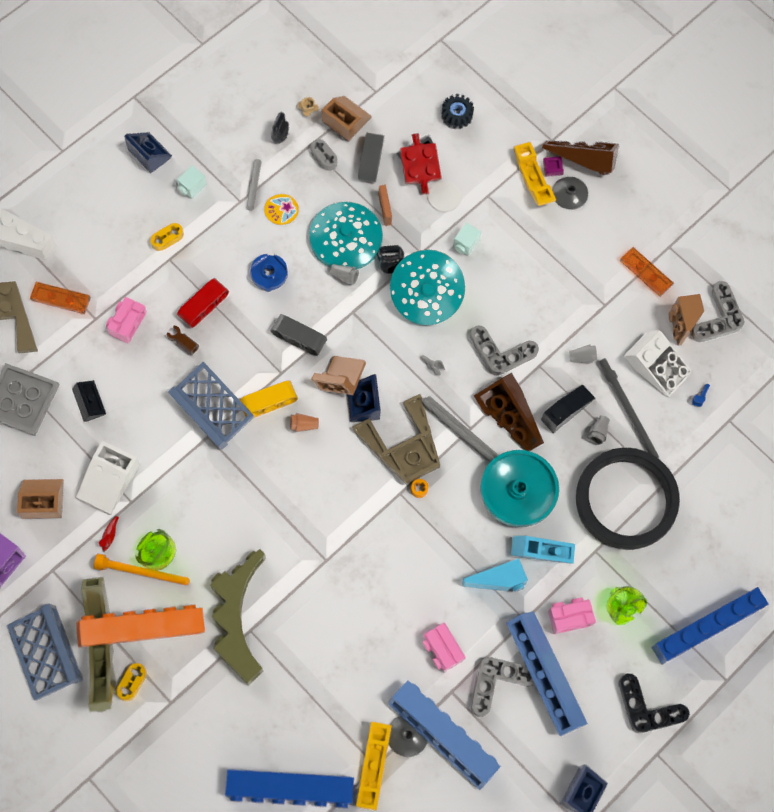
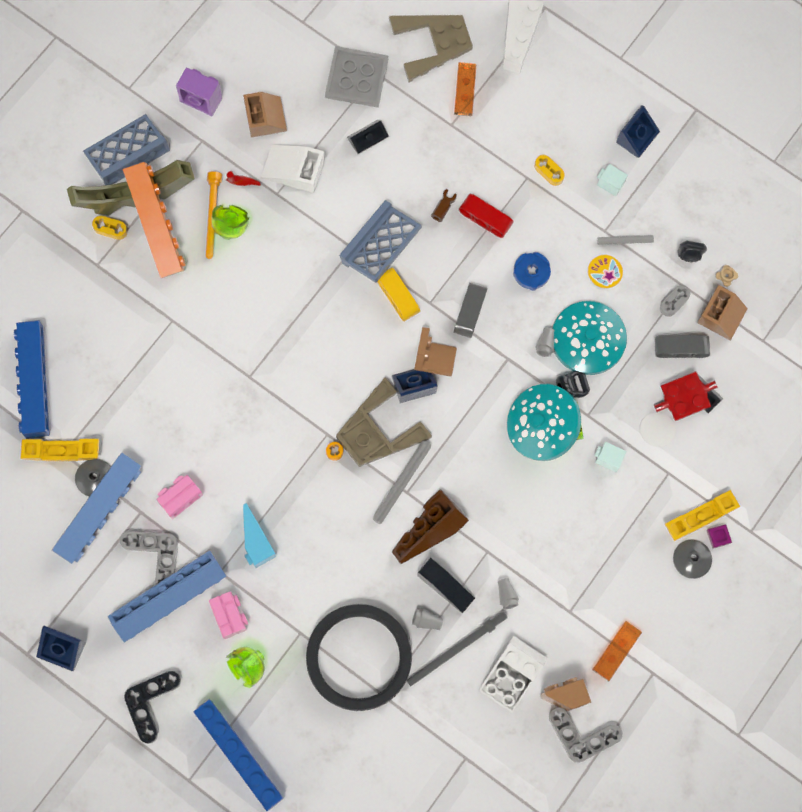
camera: 80 degrees right, 5 degrees up
bright pink brick [106,297,147,343] -> none
olive arch [210,549,266,686] -> none
nougat cone [290,413,319,432] -> none
nougat tile [378,185,392,226] -> none
light grey hand [420,355,445,375] -> none
black bush [441,94,474,129] -> none
light grey beam [470,326,539,376] -> none
teal dish [480,450,559,527] -> none
medium azure slope [511,536,575,564] -> none
reddish brown wedge [542,141,619,175] -> none
blue hand [692,384,710,407] -> none

